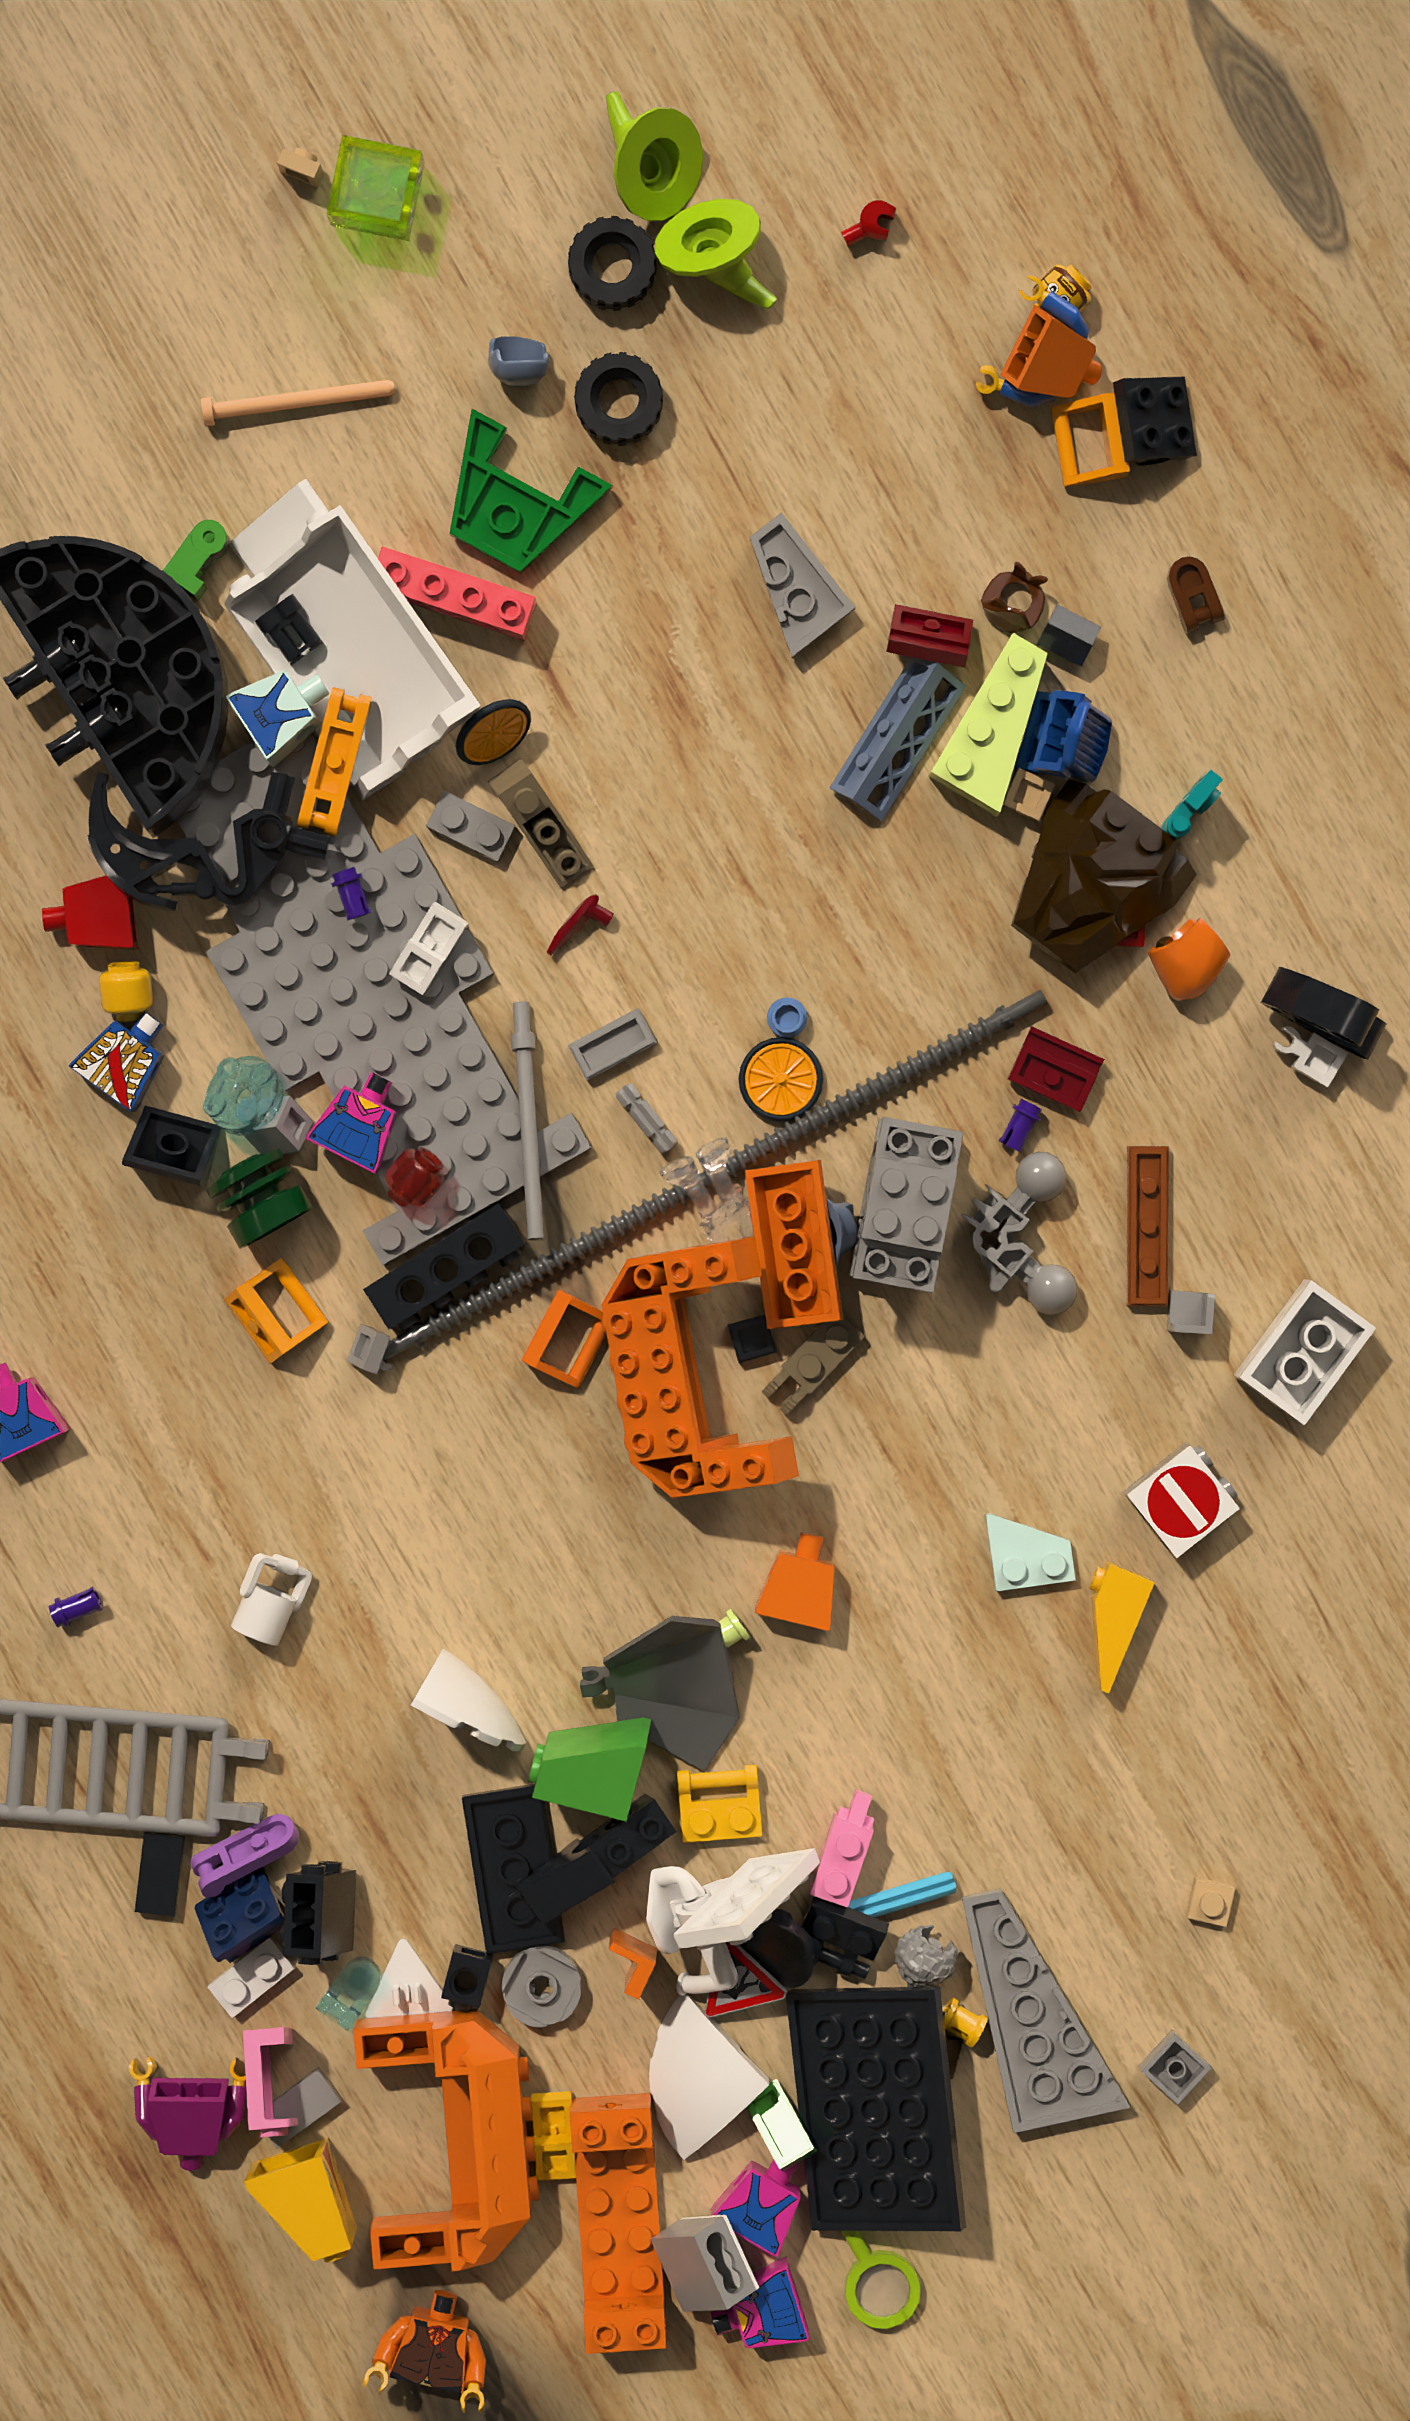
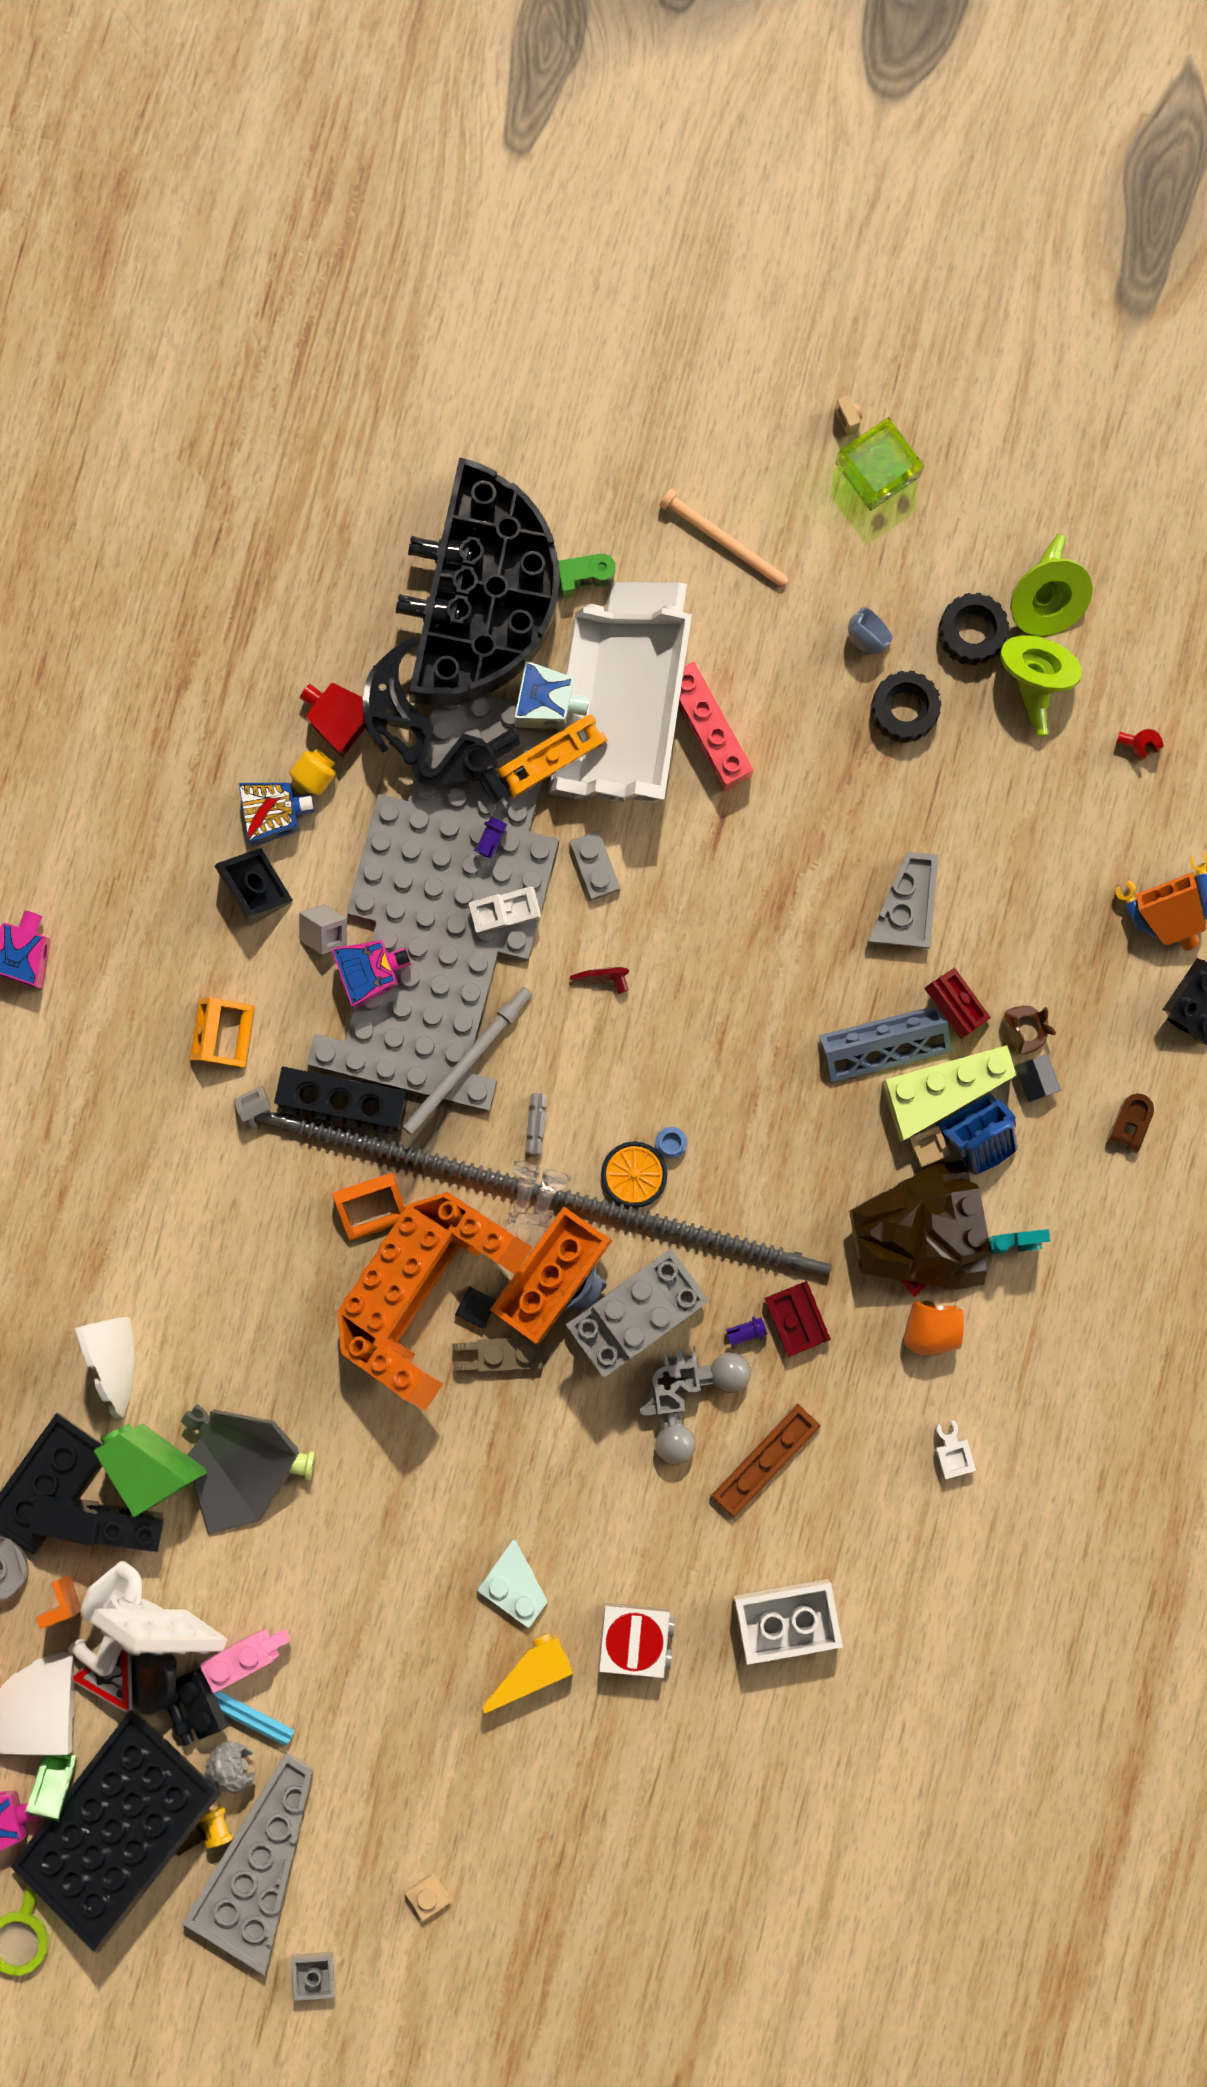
camera: 45 degrees right, 5 degrees down
clear light blue plate [203,1056,284,1136] -> none
dark green wheel [206,1148,313,1249] -> none
white piece [231,1553,312,1646] -> none
black piece [254,594,323,666] -> none
clear red head [385,1147,445,1207] -> none
green wing [450,409,613,574] -> none
light orange wheel [455,699,531,766] -> none
dark tan slope [488,759,593,888] -> none
light grey tile [568,1008,657,1080] -> none
yellow plate [677,1764,762,1843] -> none
orange torso [755,1532,834,1631] -> none
light orange tile [1051,392,1130,487] -> none
light grey panel [1167,1290,1215,1334] -> none
black connector [1260,966,1387,1060] -> none

